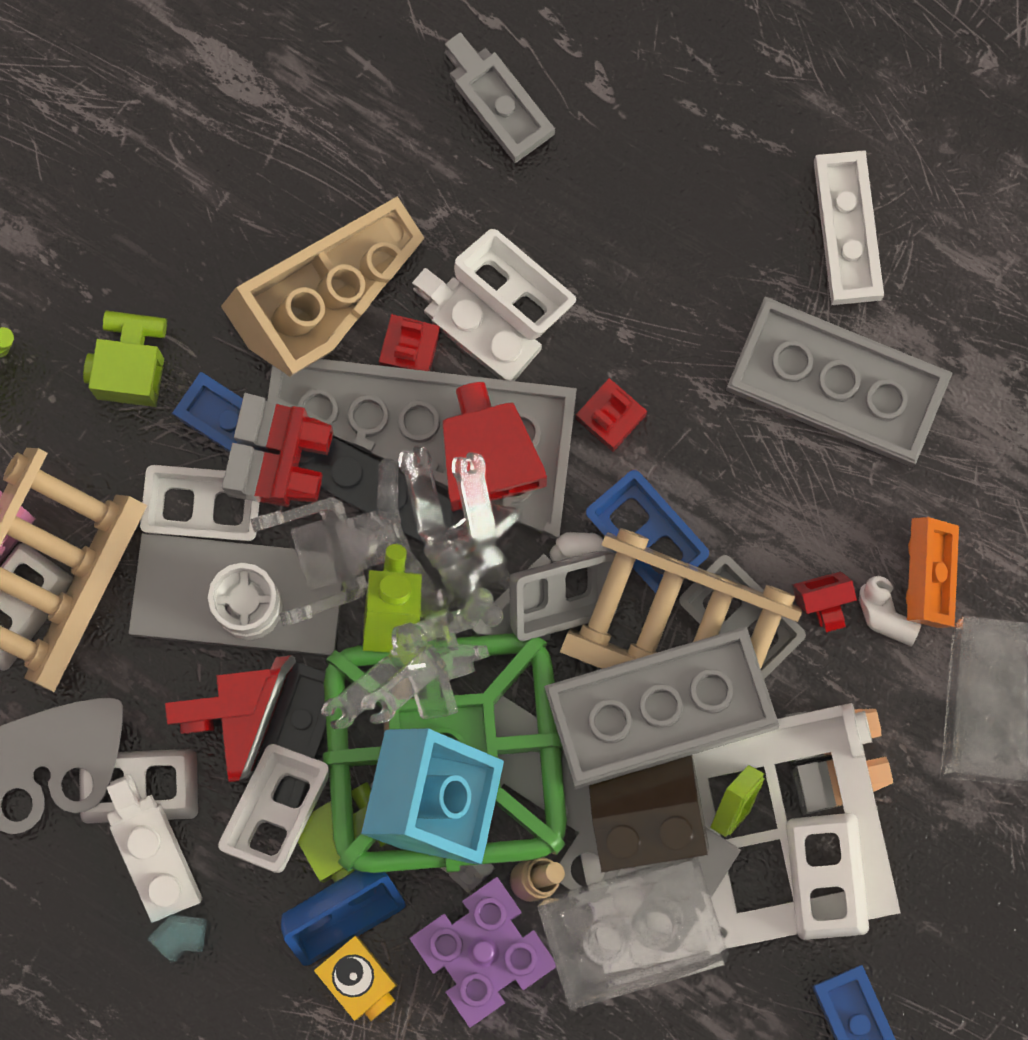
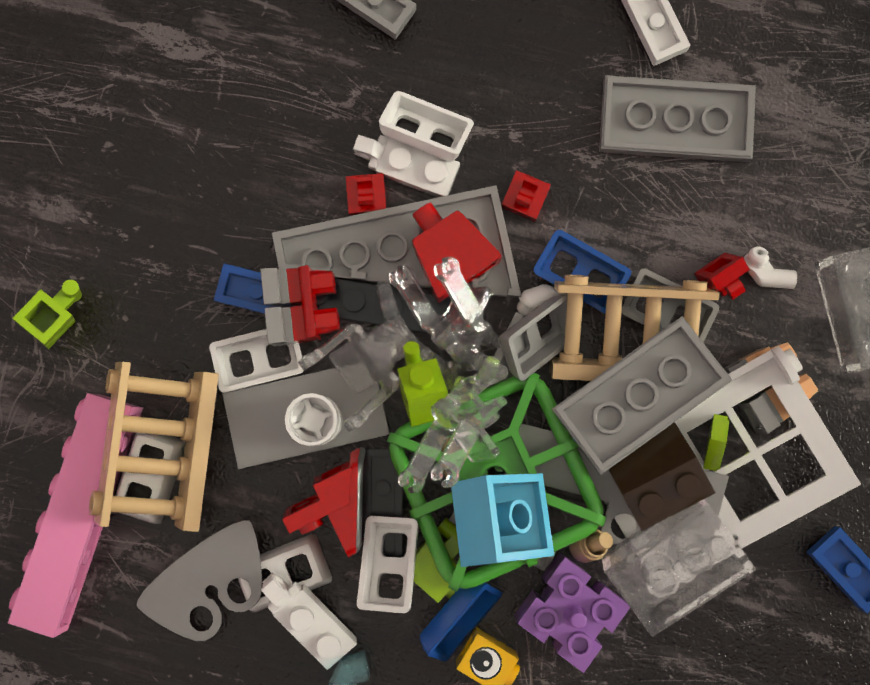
camera: 15 degrees left, 5 degrees up
lime brick [83,310,167,407] -> none
tan wedge [221,196,424,377] -> none
white piece [786,813,869,940] -> none
orange plate [906,517,959,628] -> none

